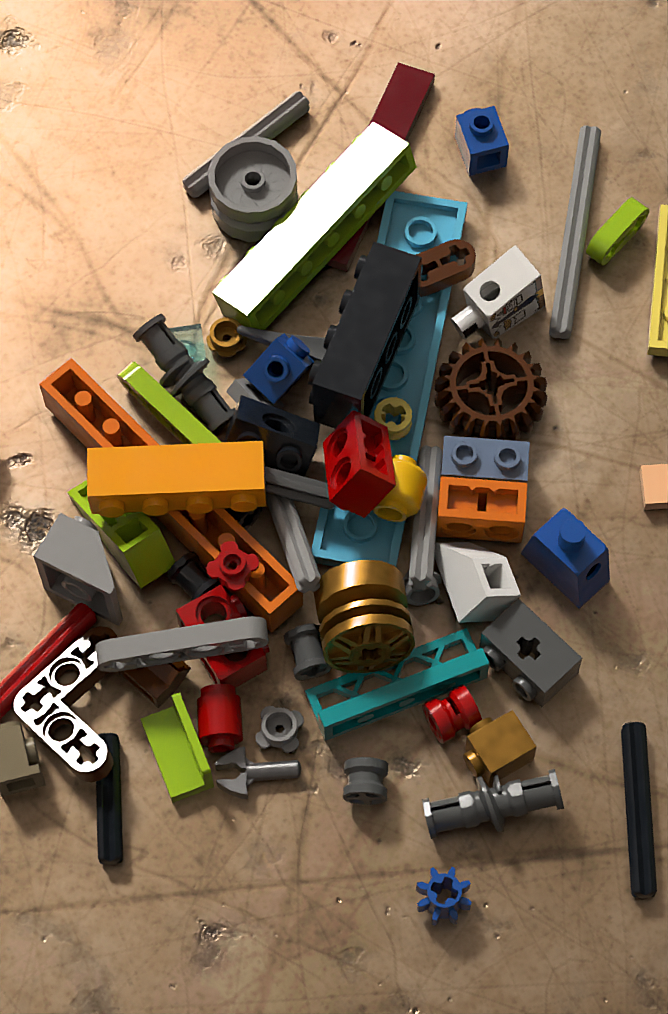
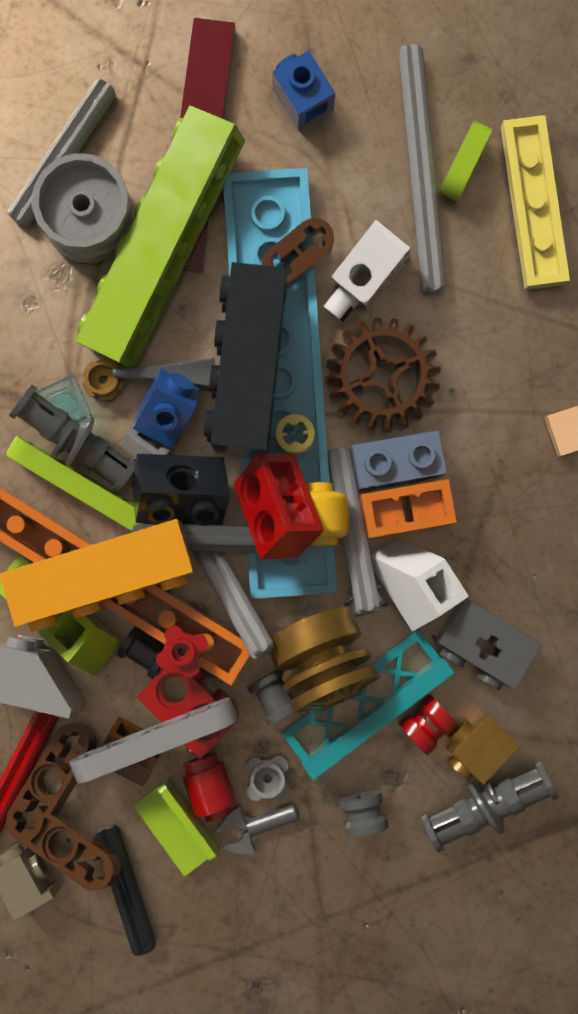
camera: 20 degrees left, 20 degrees up
blue gear [416,867,472,926] -> none
blue torso [521,508,610,609] -> none

